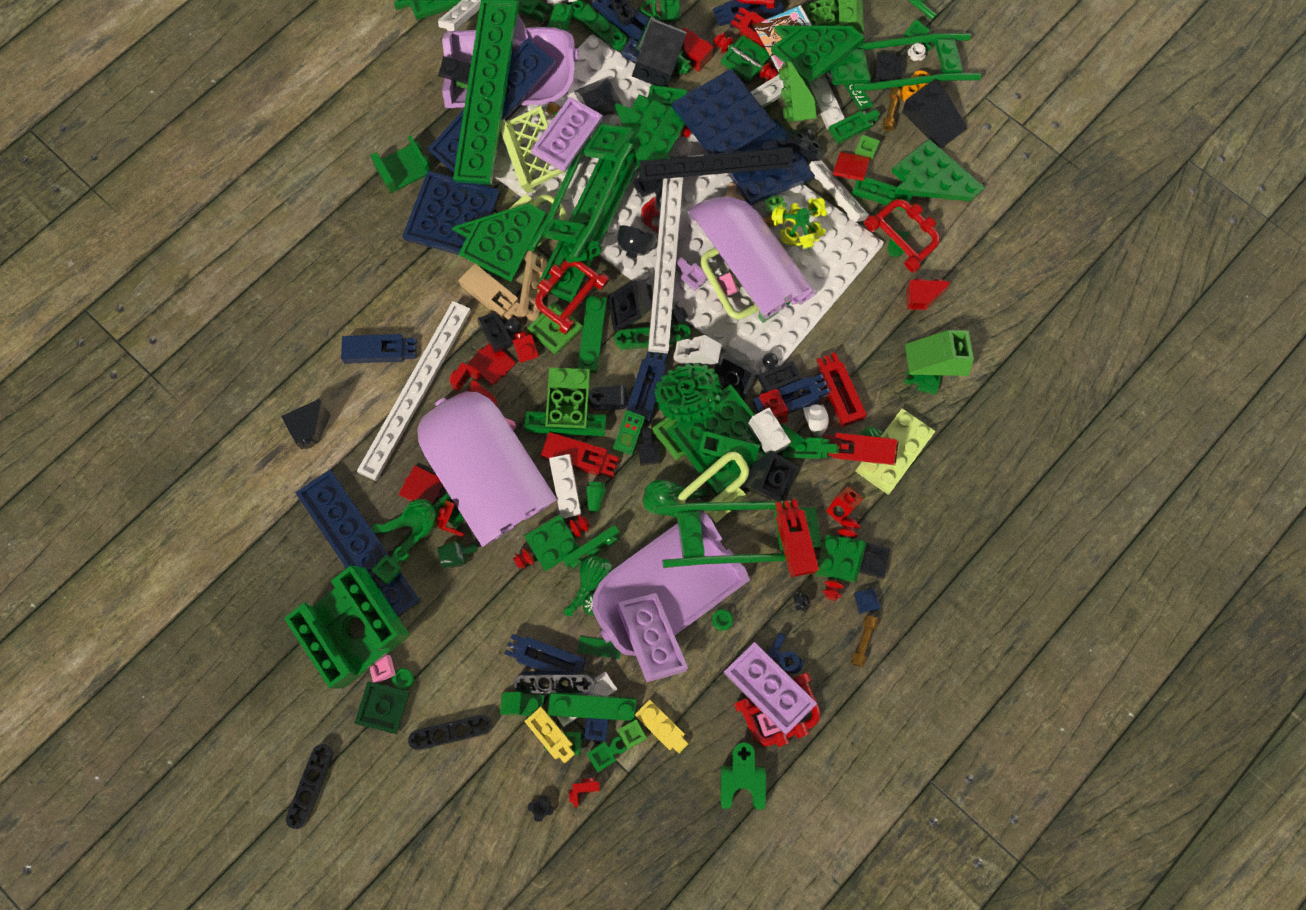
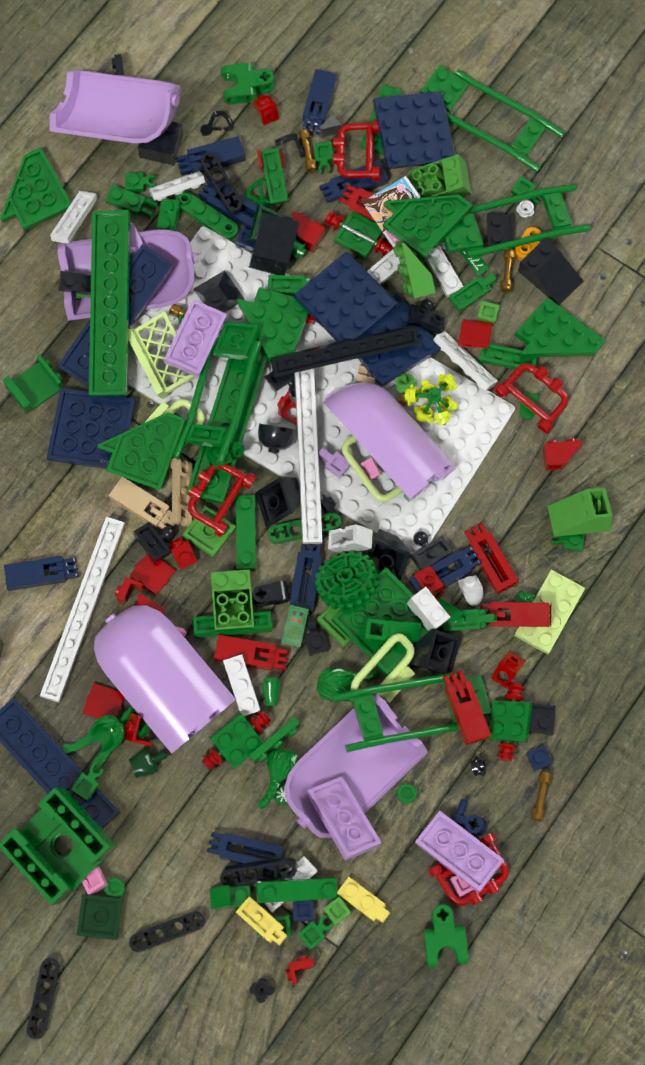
camera: 10 degrees left, 0 degrees up
green sticker [577,636,620,659] -> none

